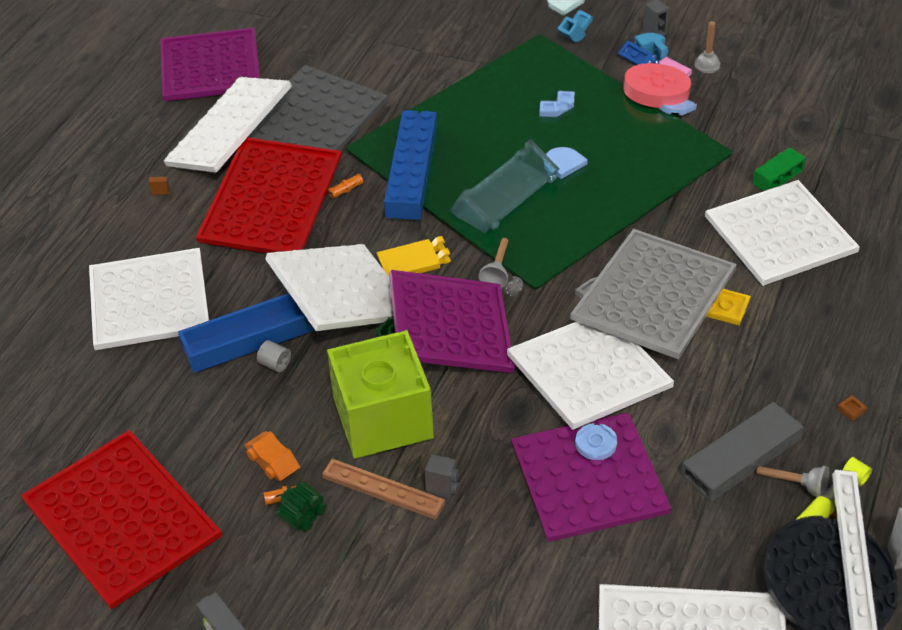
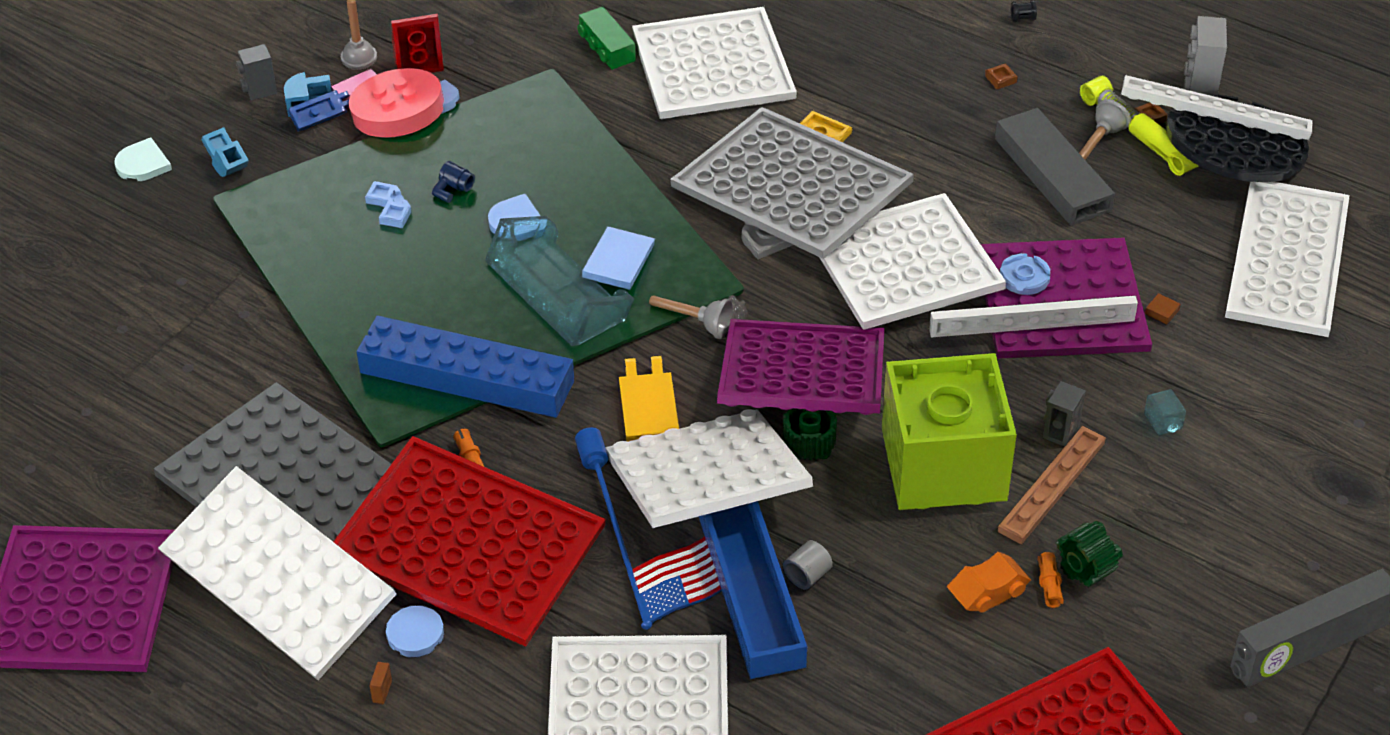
camera: 80 degrees left, 0 degrees up
none -> light blue tile [386,606,444,657]
none -> red slope [391,14,444,73]
none -> dark blue piece [432,161,475,203]
none -> flag [575,427,722,630]
none -> light blue tile [582,227,655,290]
none -> white plate [929,296,1138,337]
none -> clear light blue brick [1144,389,1186,436]
none -> dark orange tile [1145,293,1181,324]

